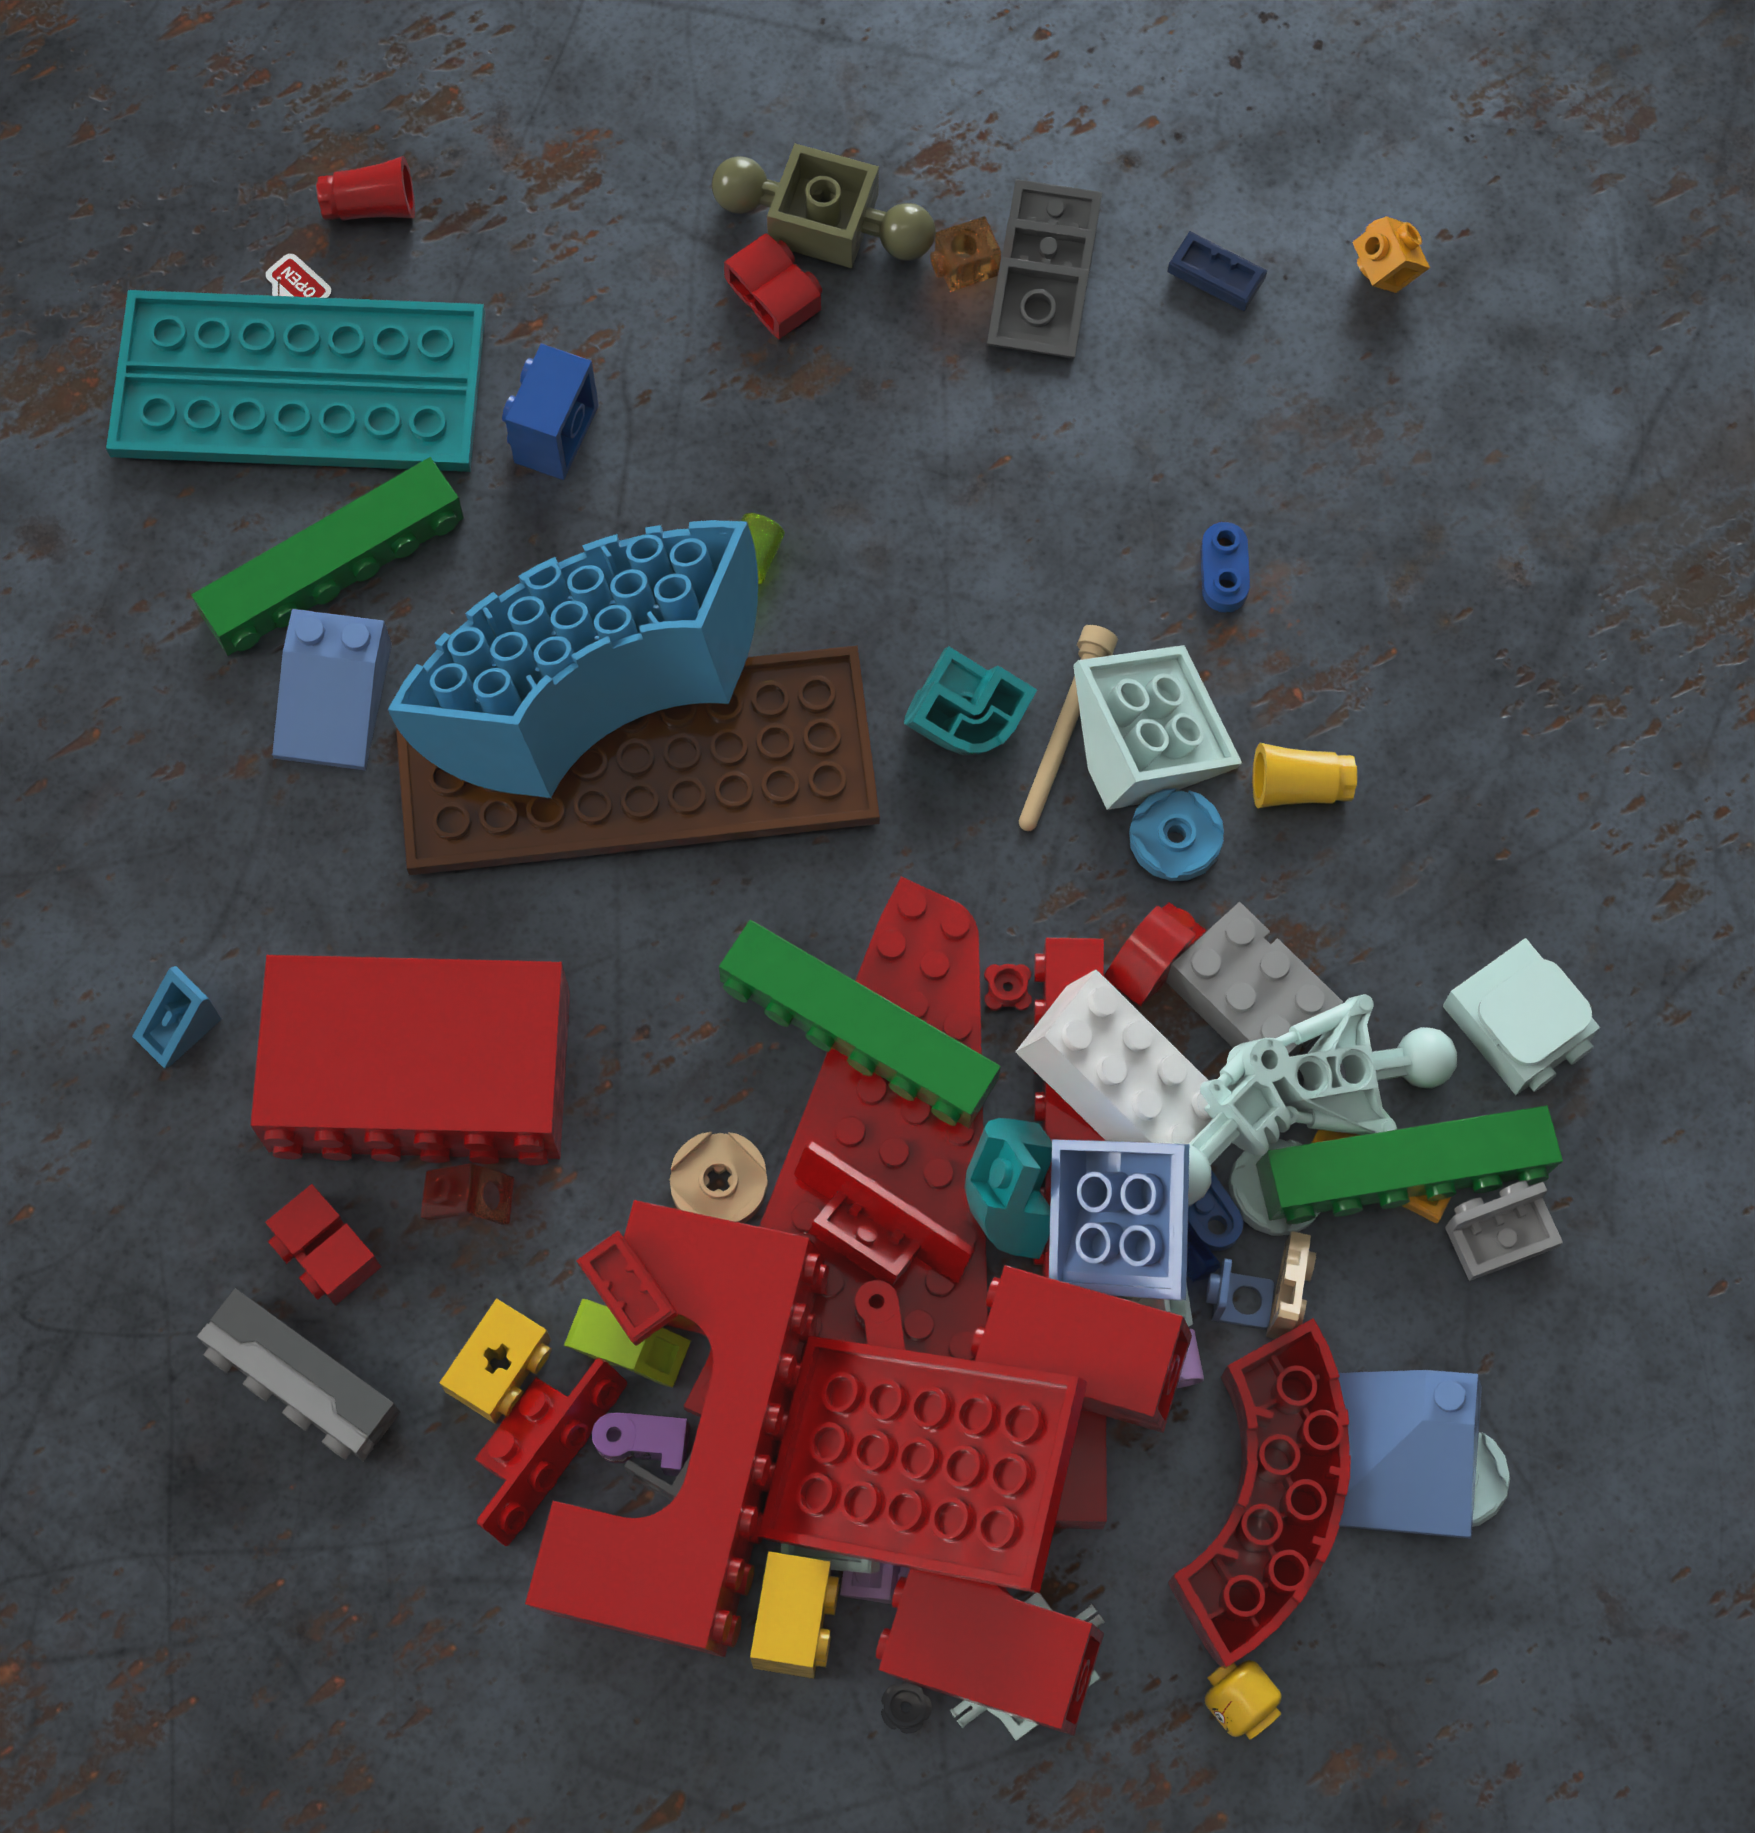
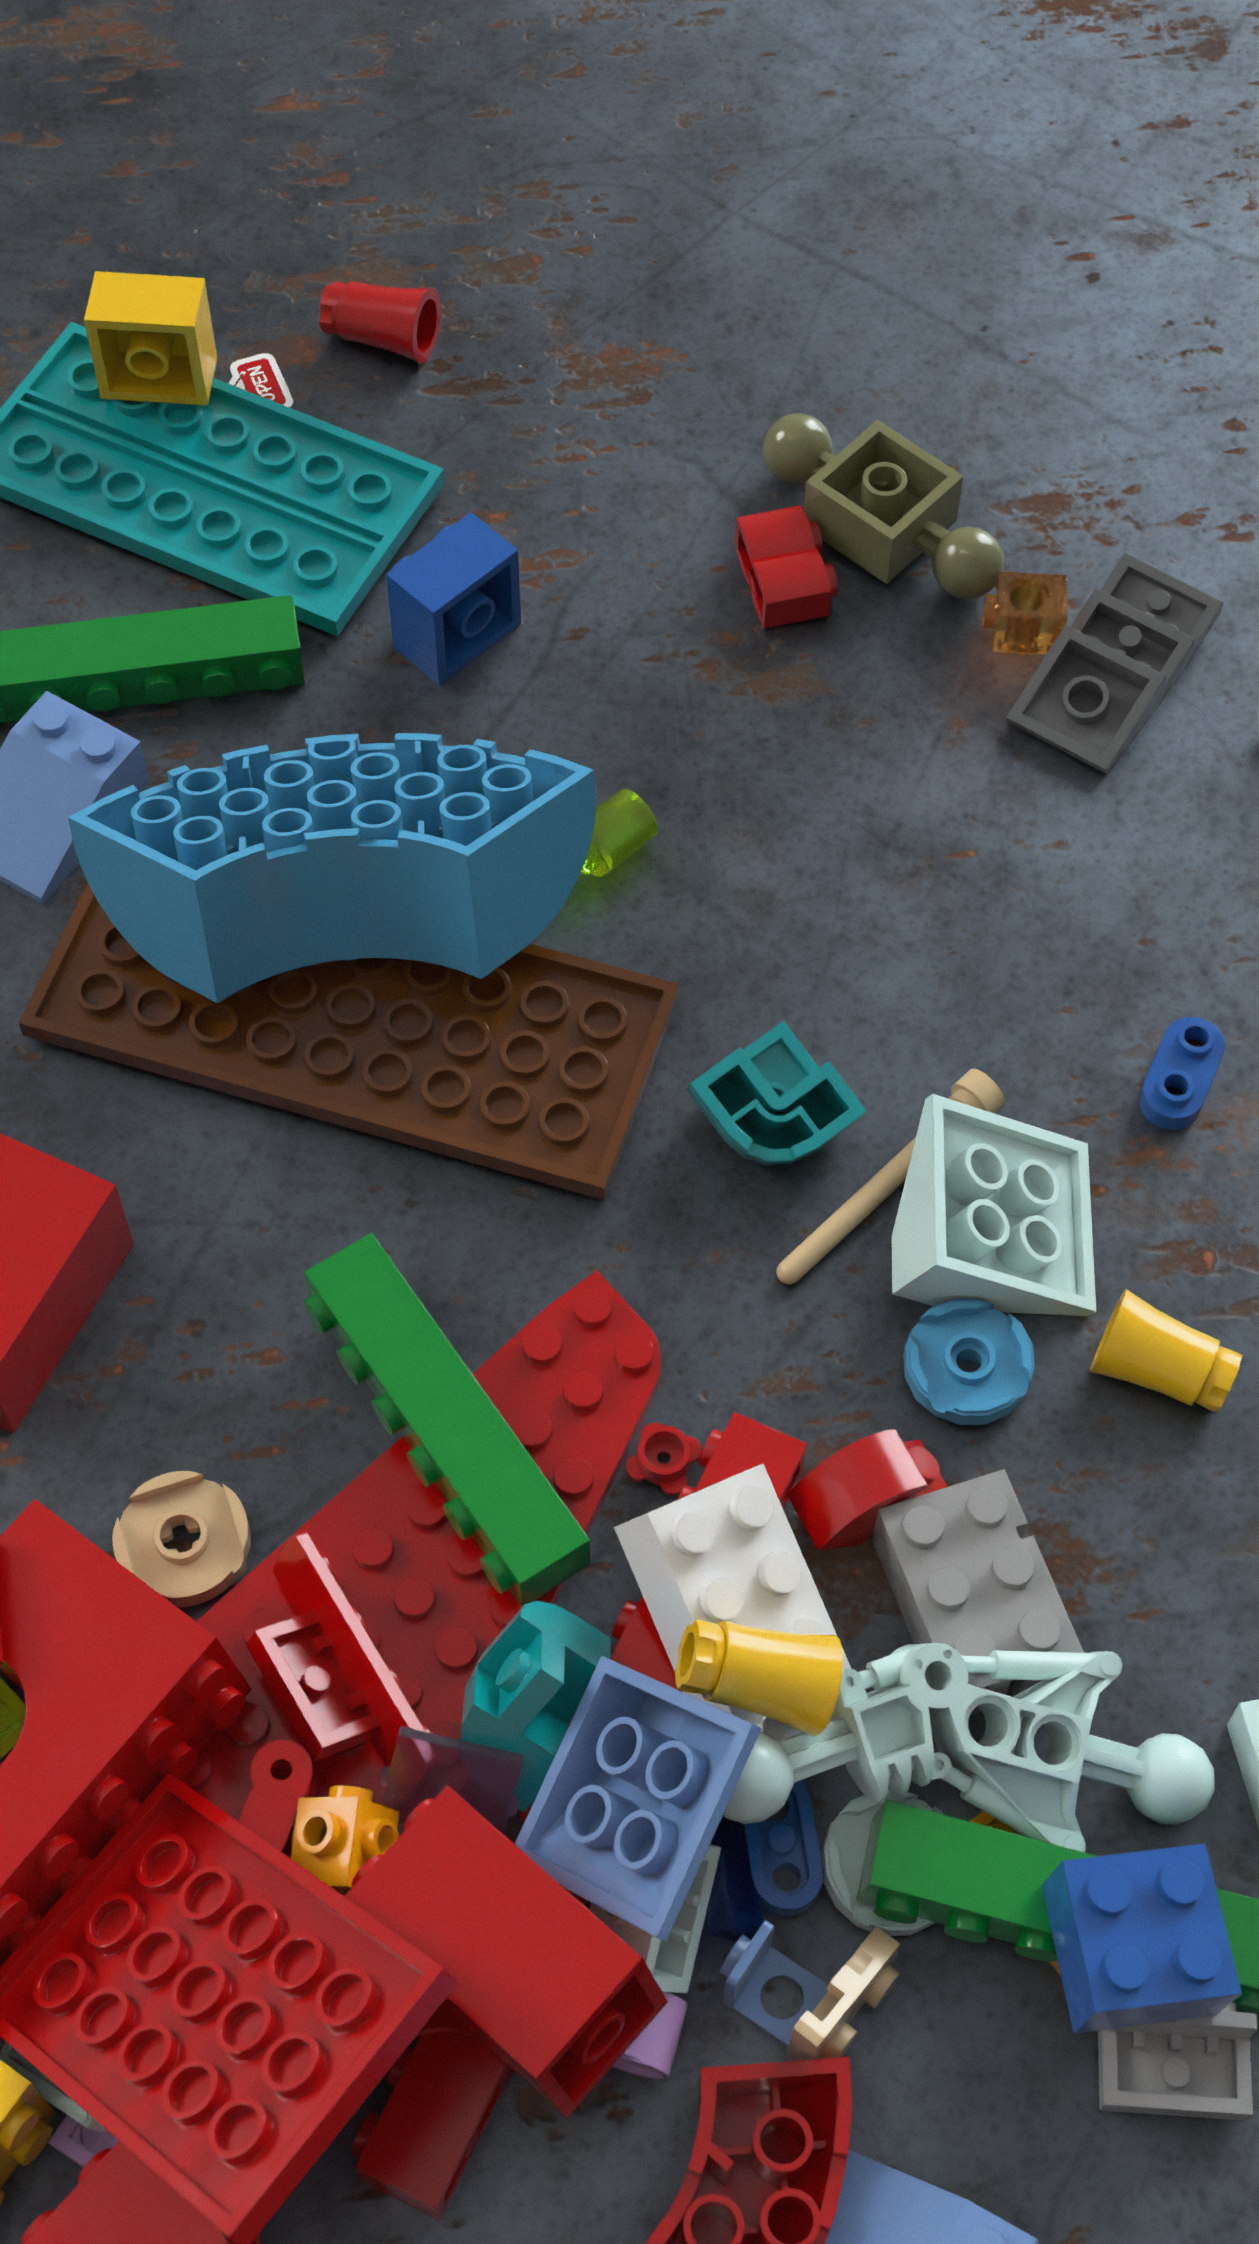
camera: 25 degrees right, 10 degrees down
none -> yellow brick [84,271,217,405]
none -> light orange brick [291,1786,399,1896]
none -> piece [380,1726,524,1834]
none -> yellow plant [675,1620,843,1736]
none -> blue brick [1042,1844,1242,2034]

